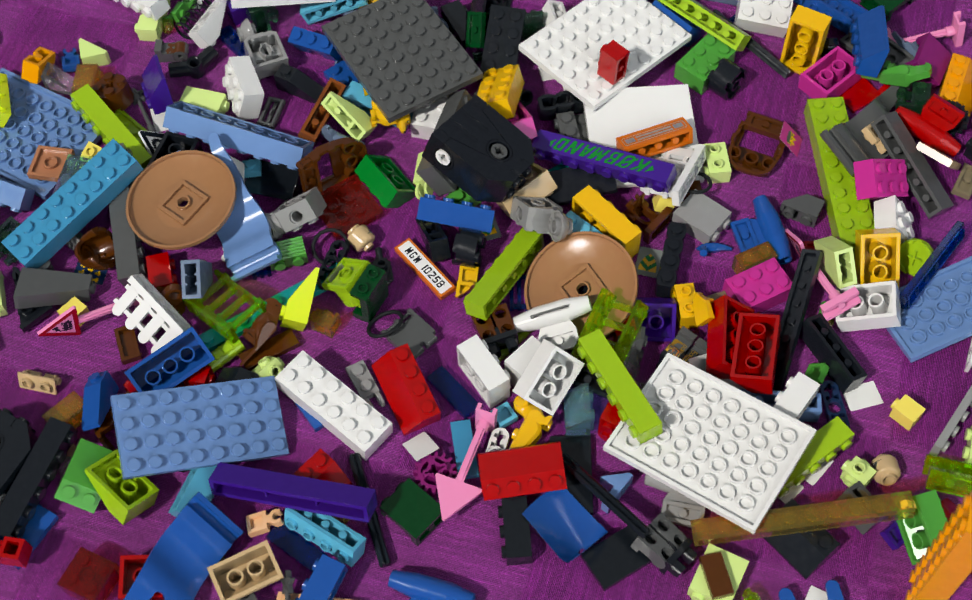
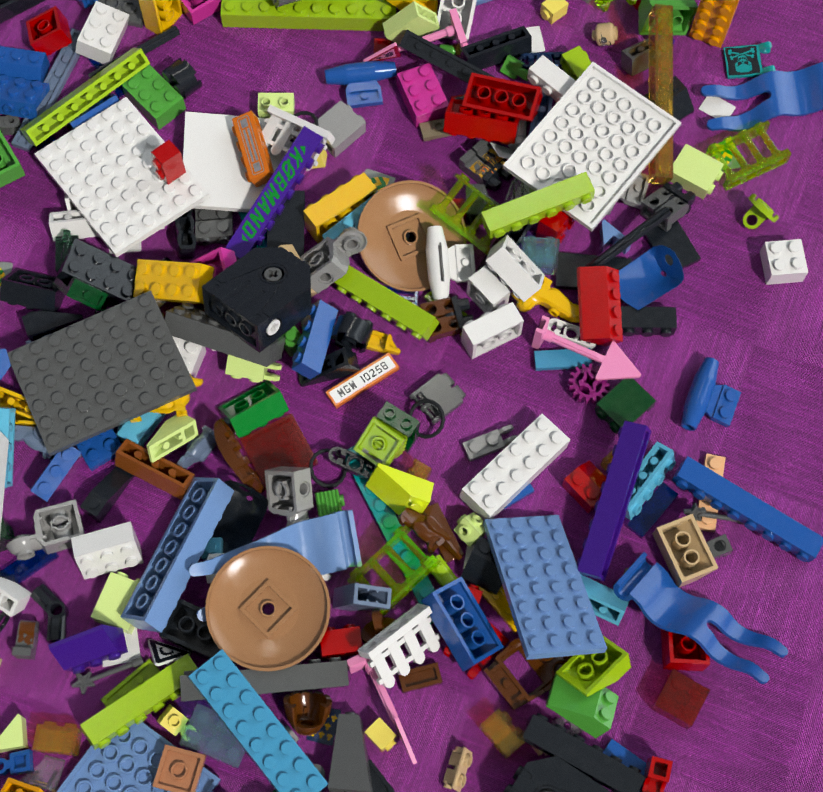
camera: 90 degrees left, 10 degrees up
blue slope [81,371,120,431] -> none
reddish brown brick [92,72,134,113] -> none
light nougat plate [246,509,284,538] -> none
dark grey tile [257,96,286,130] -> none
tan head [347,224,375,252] -> none
black axle [349,453,391,568] -> none
red slope [371,343,441,436] -> none
black piece [372,247,394,286] -> none
white sticker [402,432,439,461] -> none
clear blue tile [427,365,478,420] -> none
medium azure plate [490,401,518,428] -> none
reddish brown tile [623,193,673,244] -> none
dark purple slope [635,297,677,342] -> none
black brick [655,222,686,298] -> none
yellow brick [672,283,698,330] -> none
yellow slope [693,292,715,326] -> none
blue bar [696,243,732,257] -> none
reddish brown tile [699,552,734,600] -> none
reddish brown slope [728,111,790,177] -> none
clear yellow brick [732,241,778,274] -> none
dark pink sticker [779,121,802,157] -> none
dark grey slope [779,194,825,228] -> none
yellowish green brick [840,455,877,487] -> none

